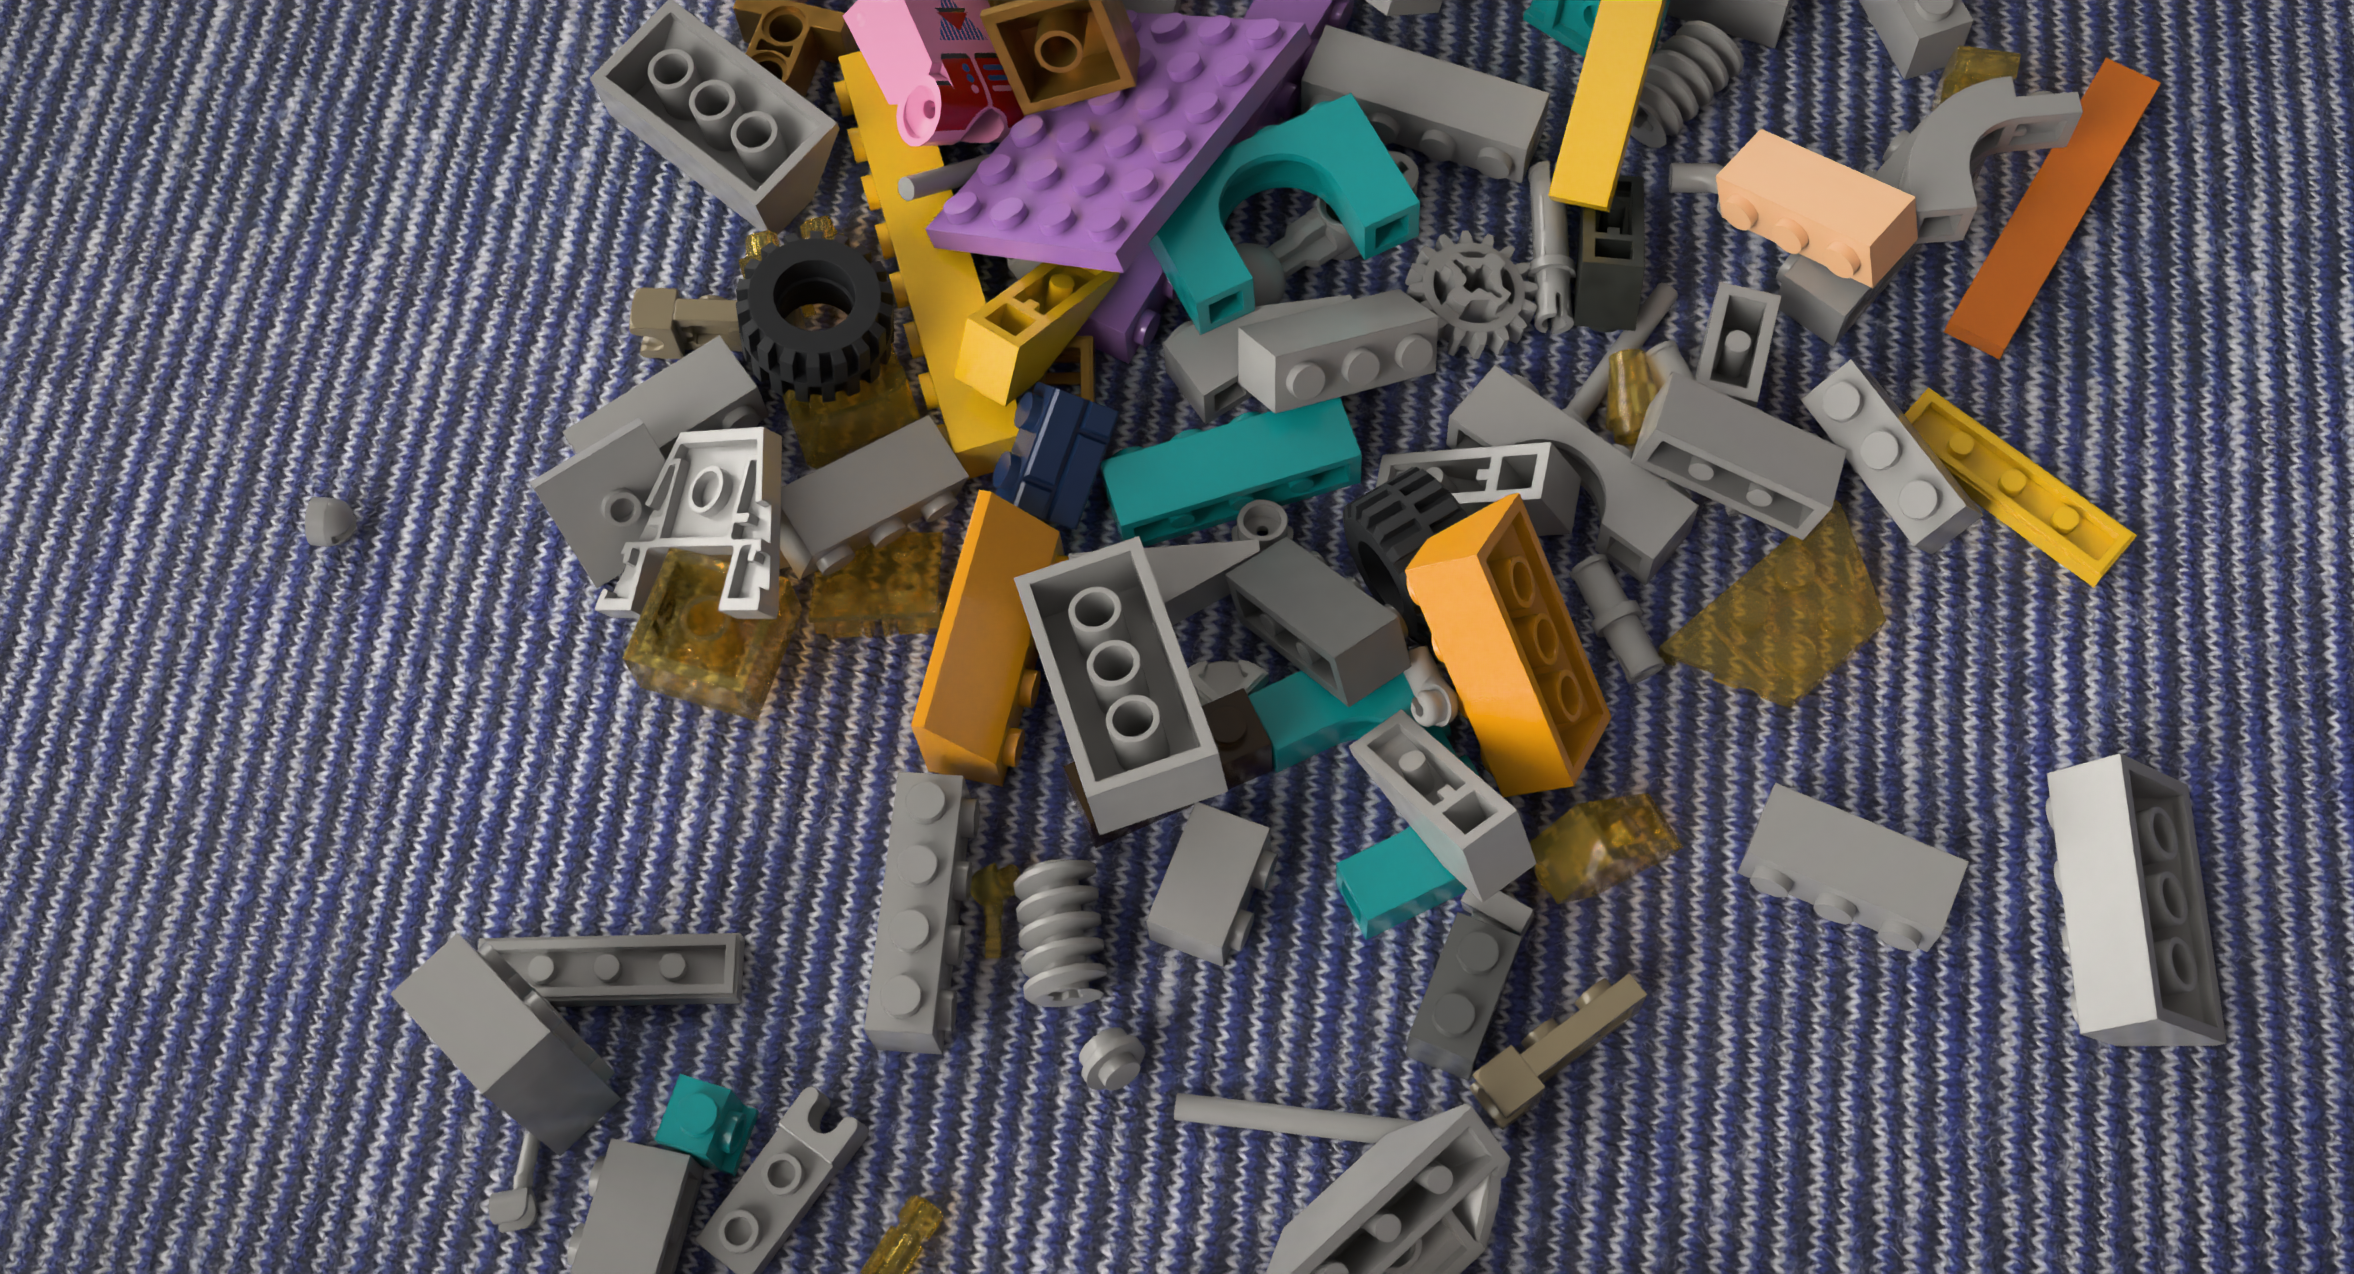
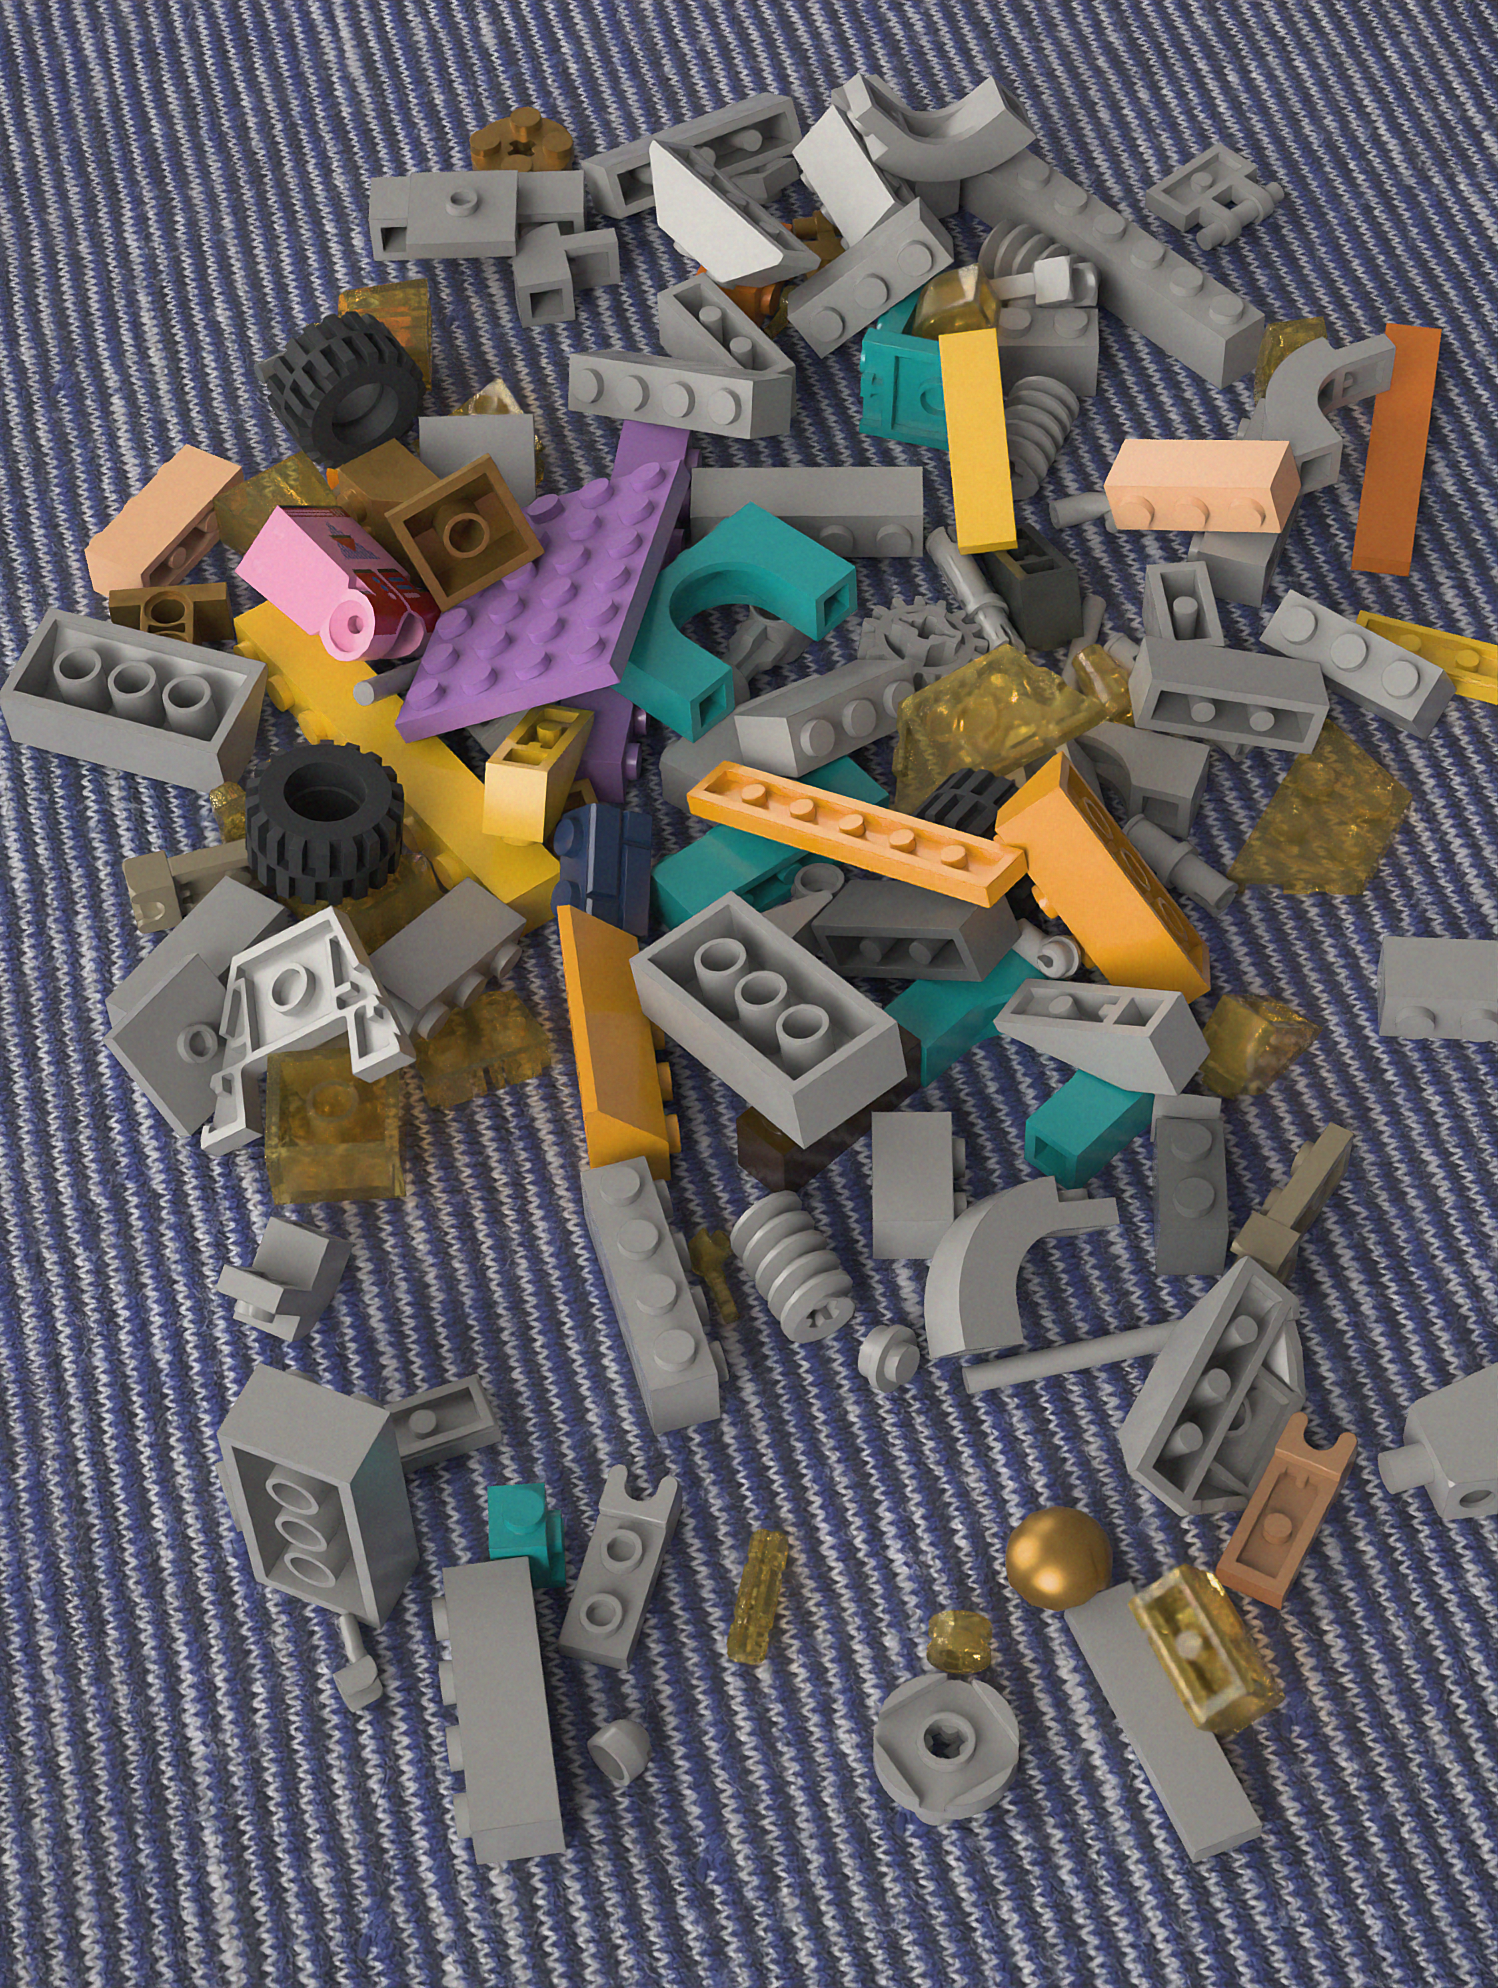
camera: 25 degrees left, 15 degrees down
none -> light grey brick [215,1216,354,1342]
none -> light orange plate [686,760,1028,908]
none -> clear yellow wing [888,643,1109,816]
none -> light grey arch [924,1176,1120,1360]

